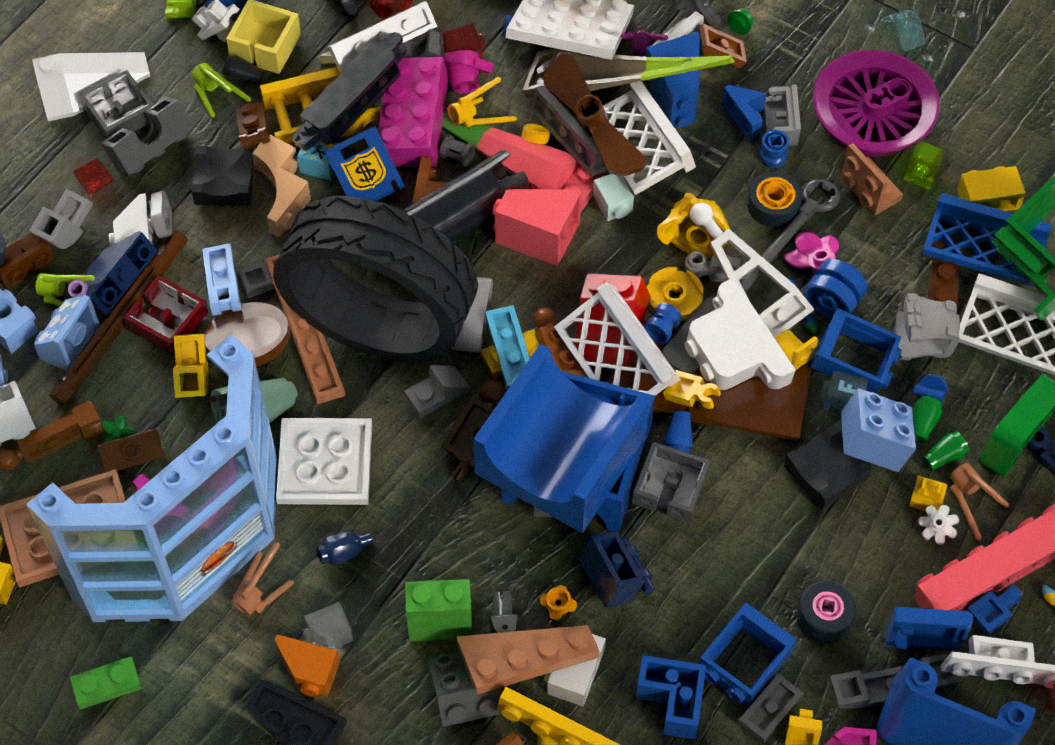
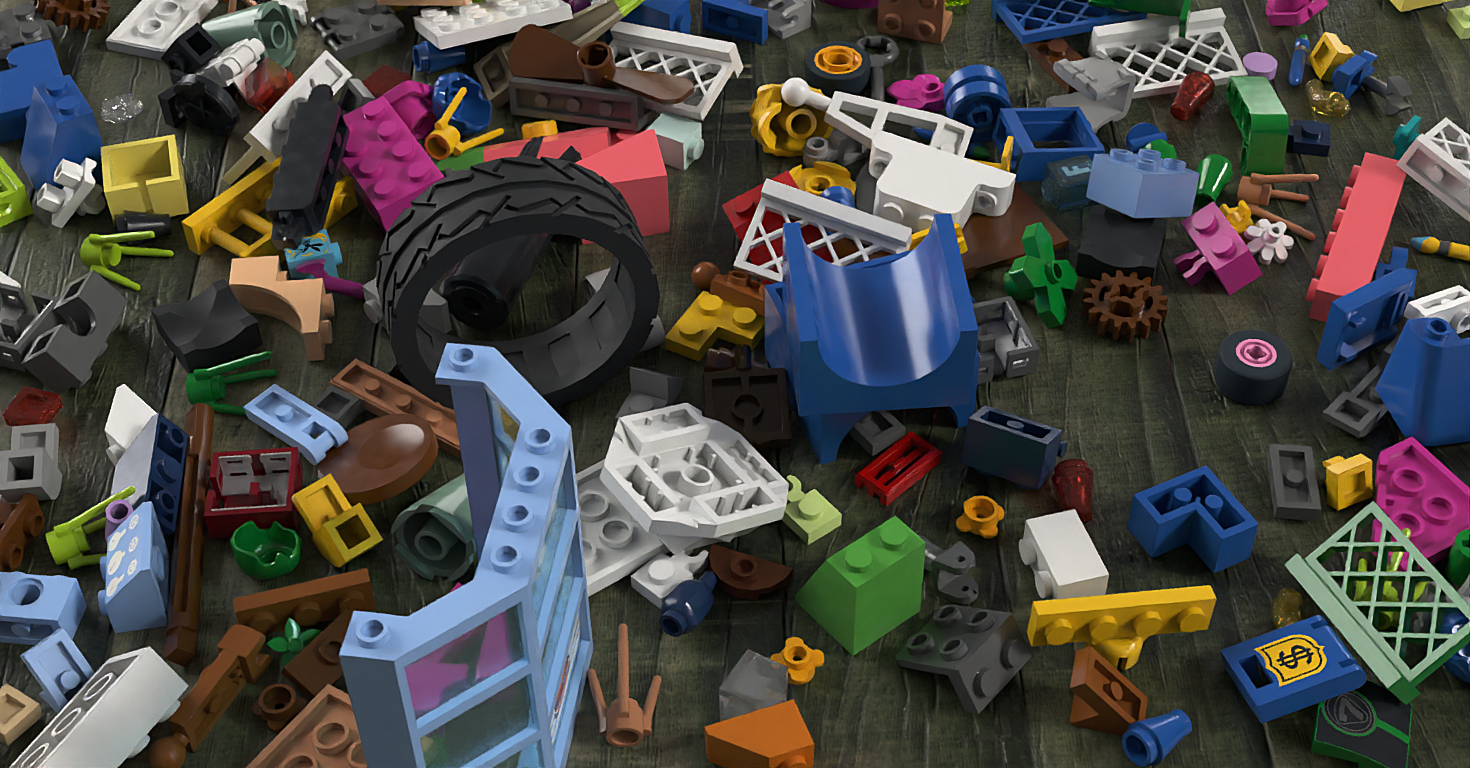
camera: 35 degrees left, 15 degrees down
light grey plate [148,191,172,238] -> none
reddish brown plate [236,102,271,151] -> none
blue container [324,126,405,201] -> none
nougat wing [456,625,599,695] -> none
medium azure plate [485,305,530,390] -> none
blue window [699,603,797,707] -> none
blue wheel [759,130,790,168] -> none
none -> green plant [186,351,278,416]
none -> green hair [230,521,303,580]
none -> dark orange plate [233,568,376,636]
none -> reddish brown plate [252,683,308,732]
none -> magenta bar [294,259,365,299]
none -> blue hair [432,72,492,135]
none -> white piece [599,403,789,554]
none -> white plate [631,549,709,609]
none -> copper plate [709,544,793,600]
none -> light orange plate [770,637,824,685]
none -> yellowish green plate [781,475,842,545]
none -> red tile [855,431,942,506]
none -> green plant [1003,222,1078,329]
none -> clear red cone [1051,459,1094,524]
none -> reddish brown gear [1081,270,1168,342]
none -> clear red cone [1170,71,1215,121]
none -> dark pink brick [1173,201,1263,296]

